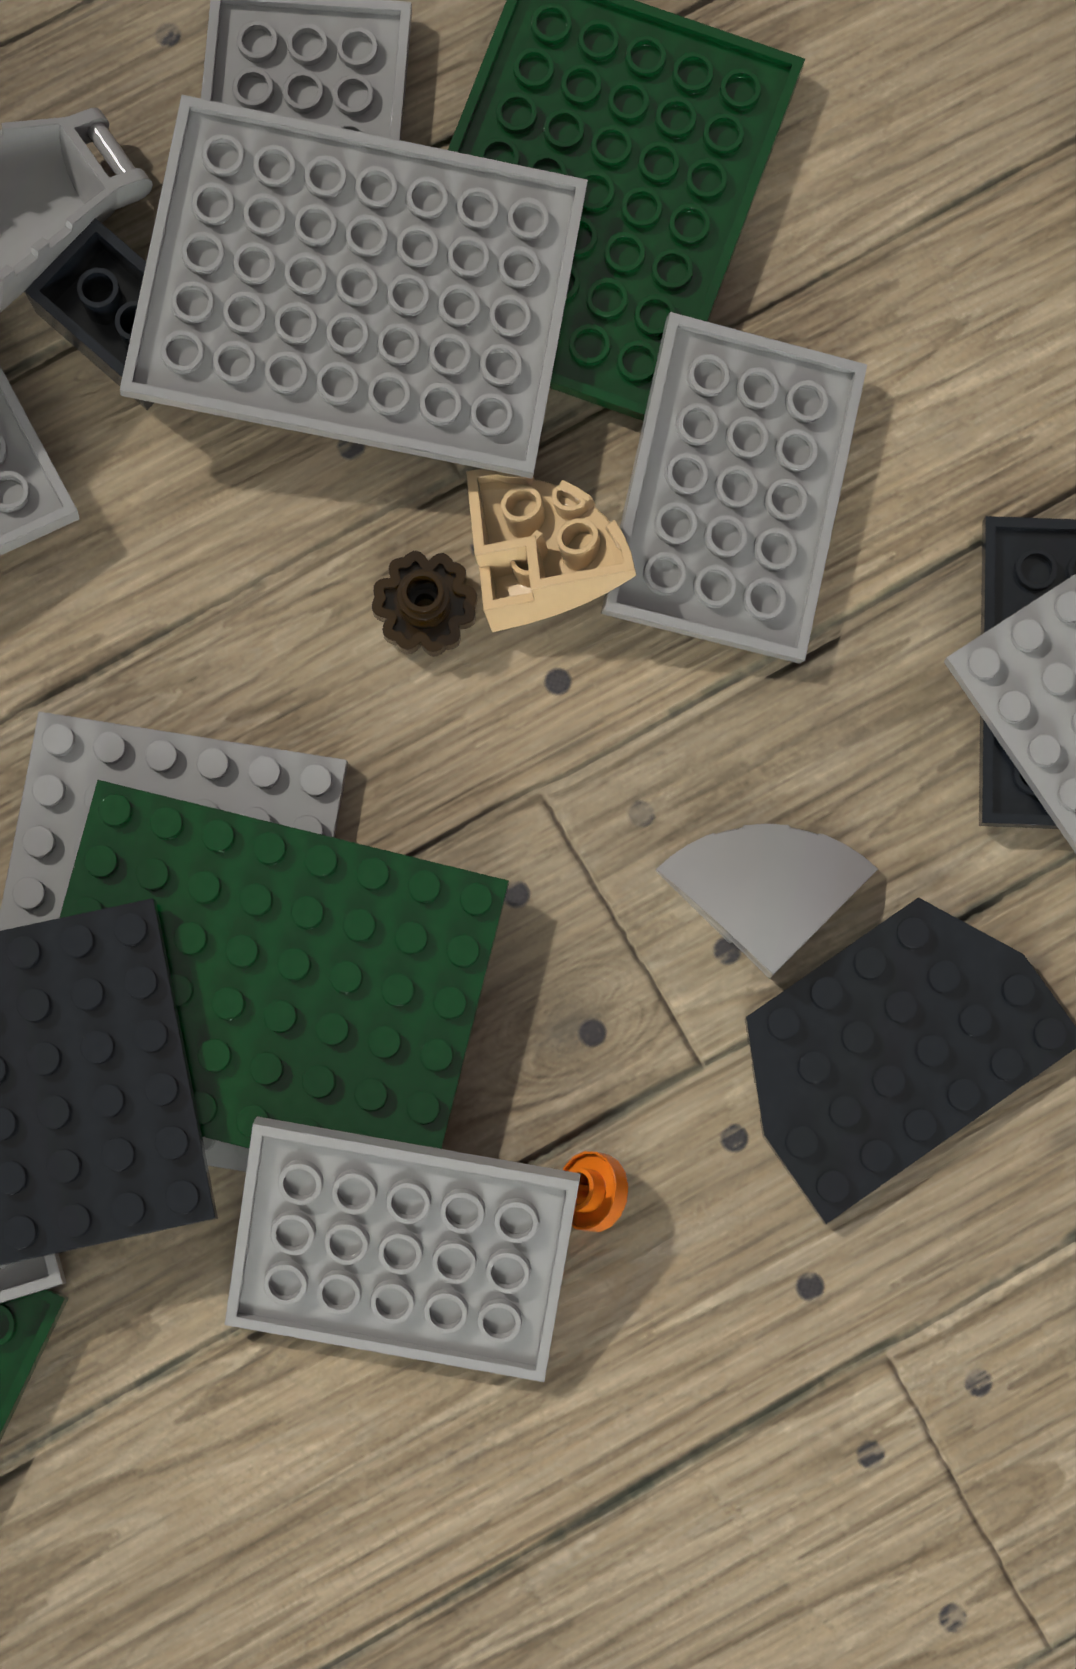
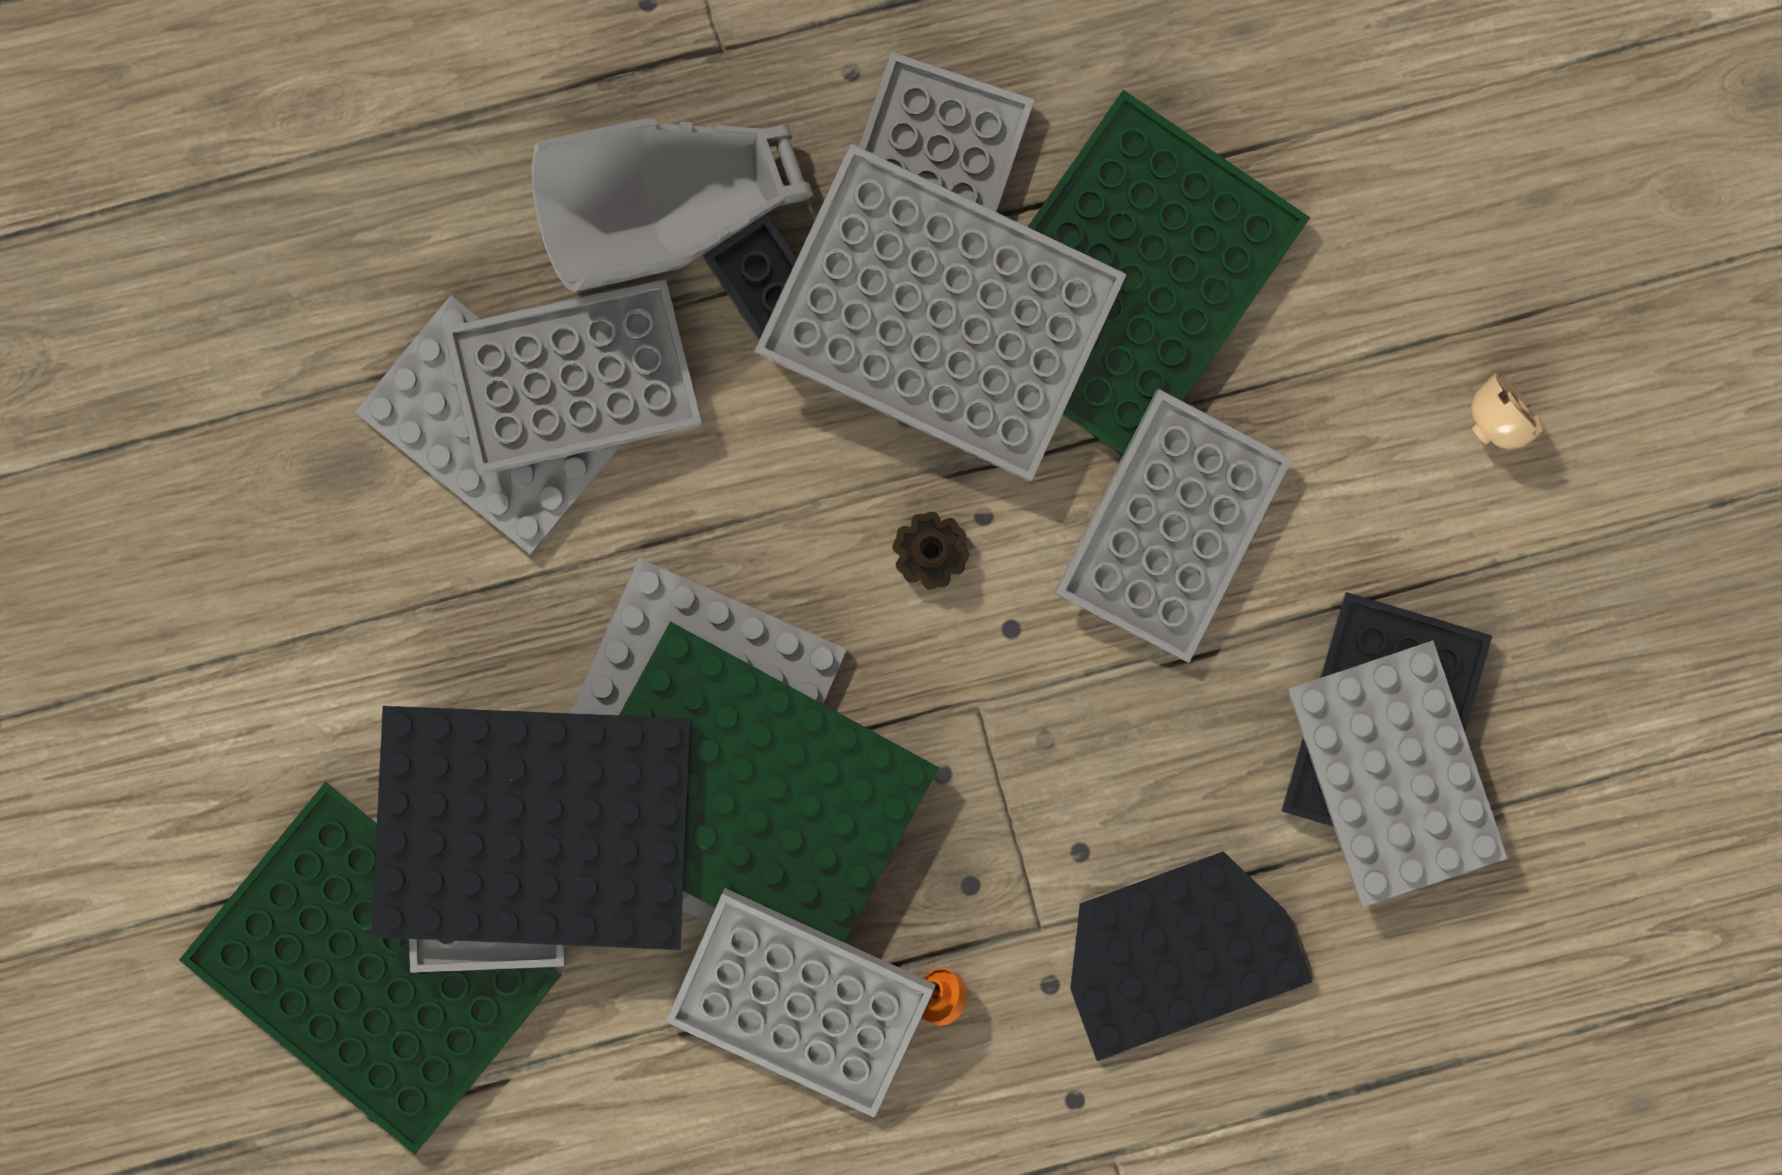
camera: 15 degrees right, 5 degrees up
tan brick [466,469,636,632] -> none
light grey brick [655,824,878,979] -> none

